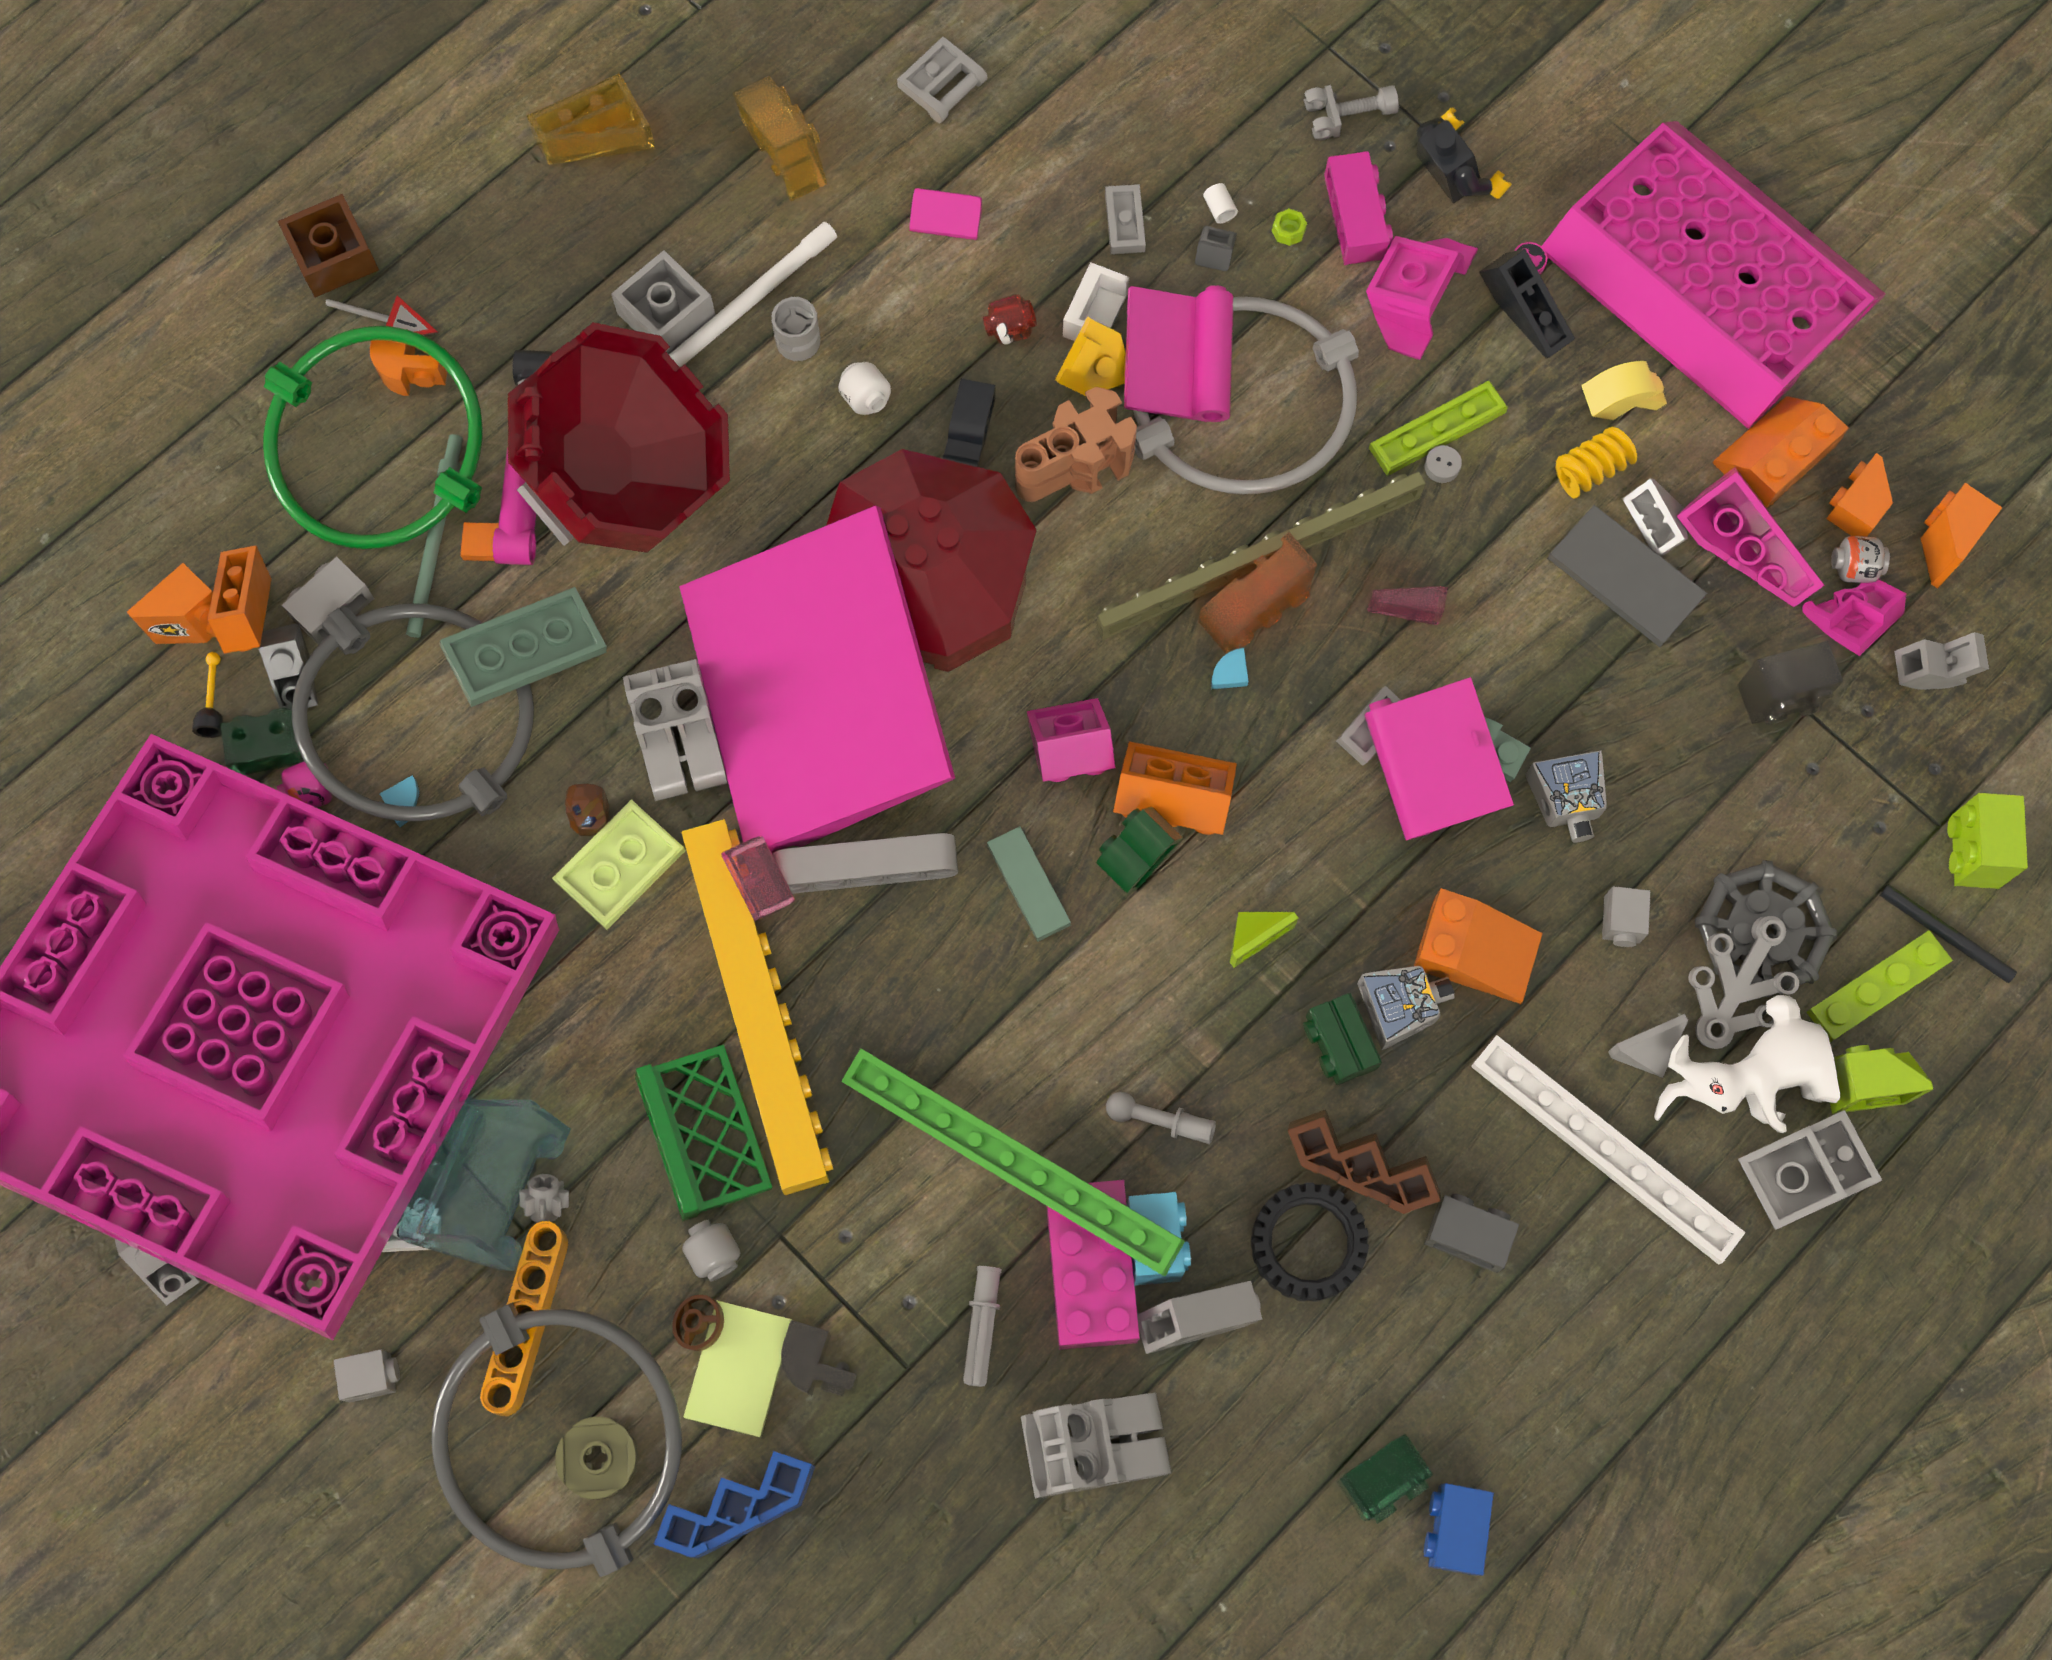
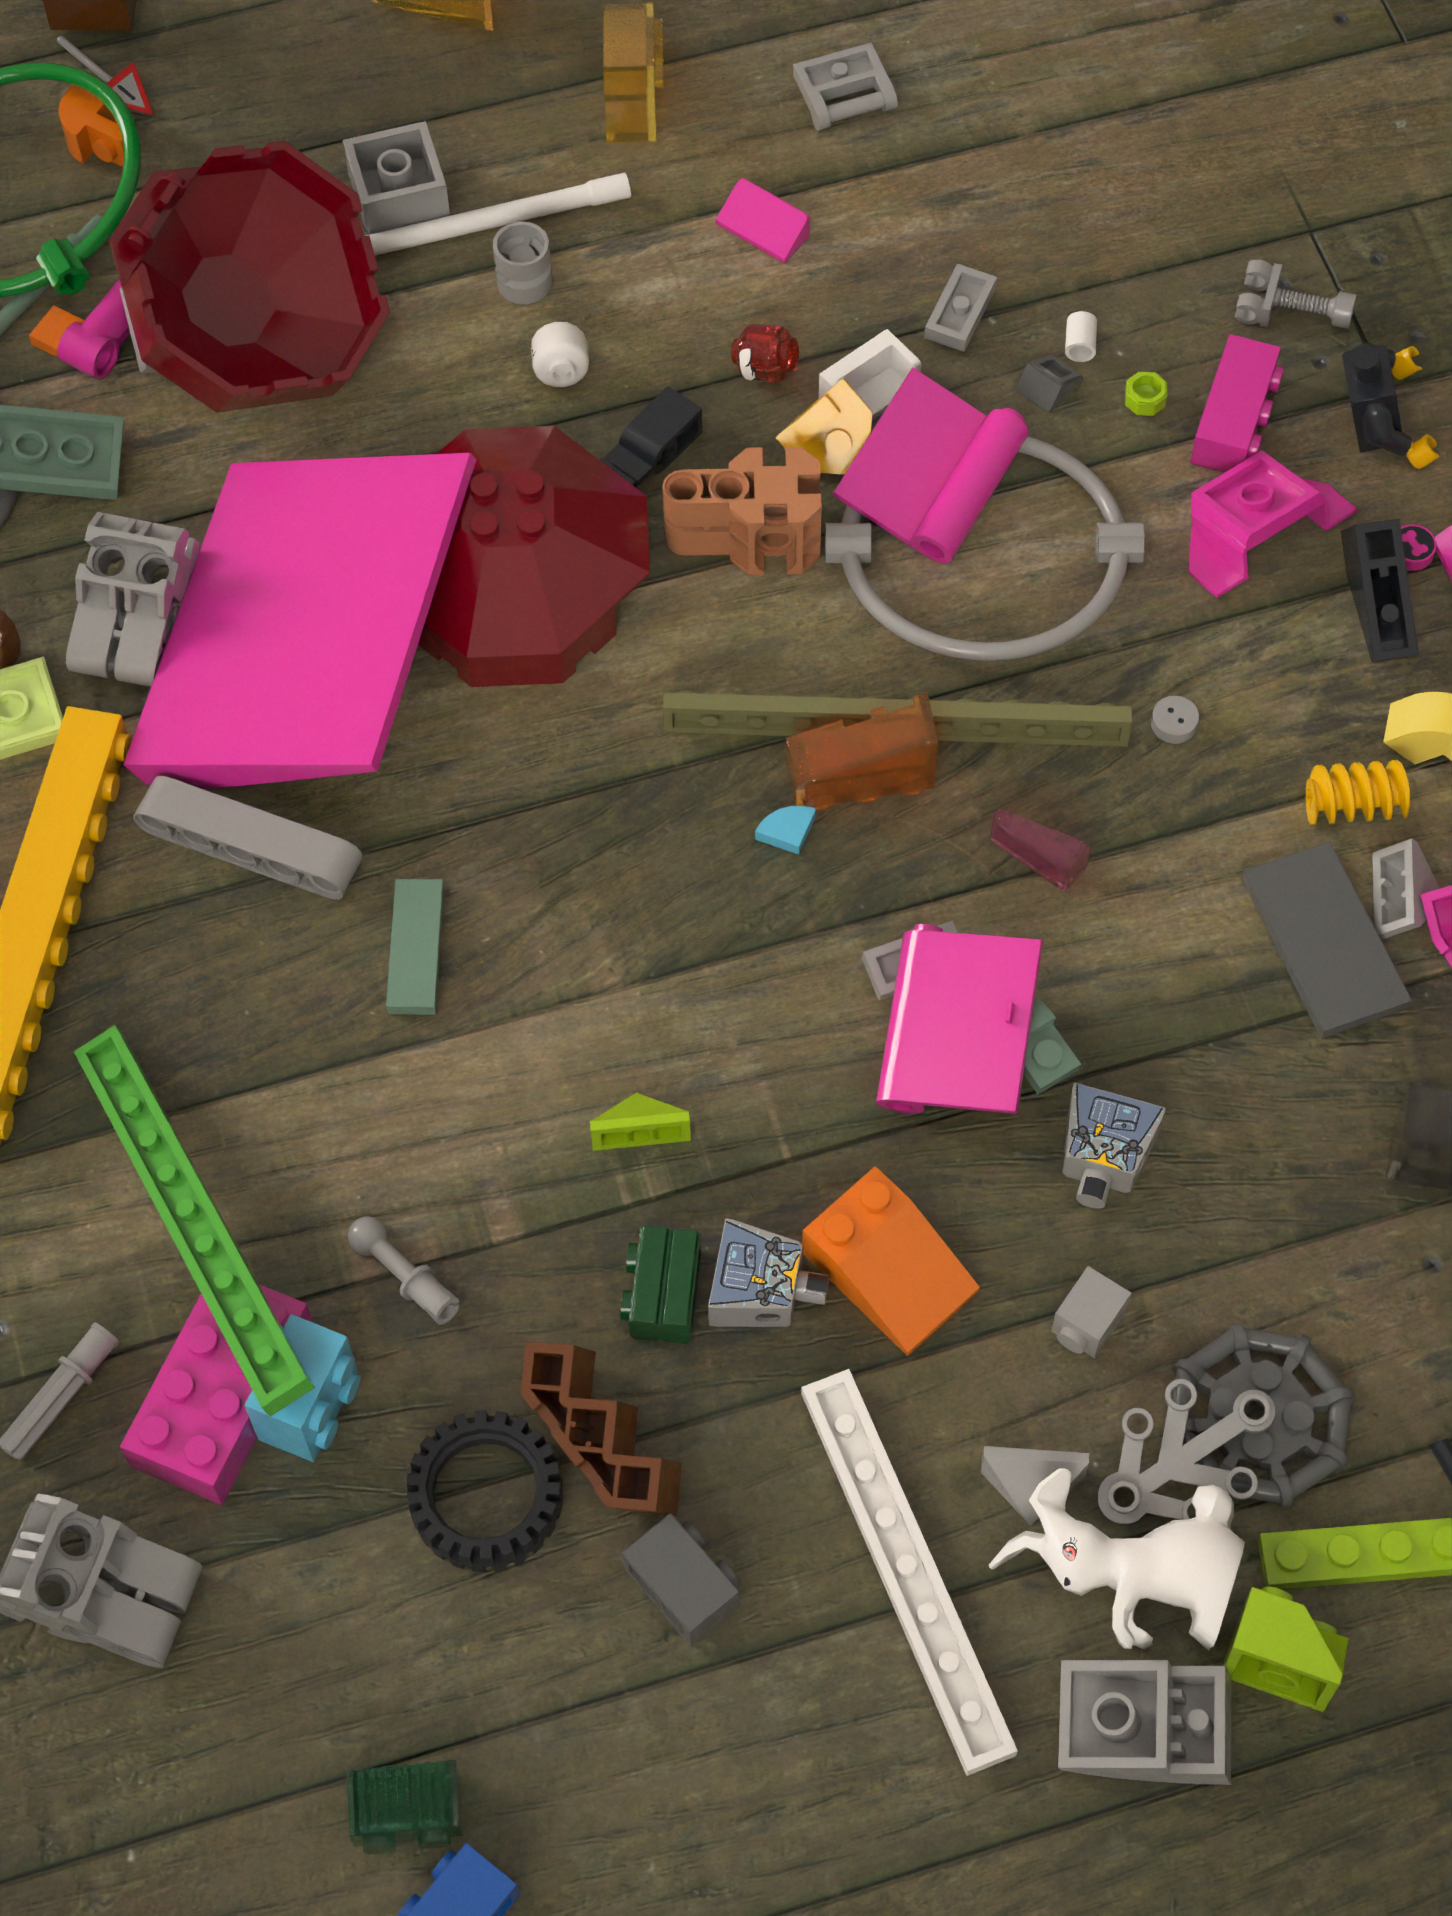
camera: 30 degrees right, 10 degrees down
clear pink slope [721,836,795,921] -> none
dark pink slope [1026,698,1115,782] -> none
dark green brick [1096,807,1183,894] -> none
orange slope [1113,741,1237,835] -> none
light grey slope [1137,1281,1262,1354] -> none
lime tile [1369,380,1508,476] -> none

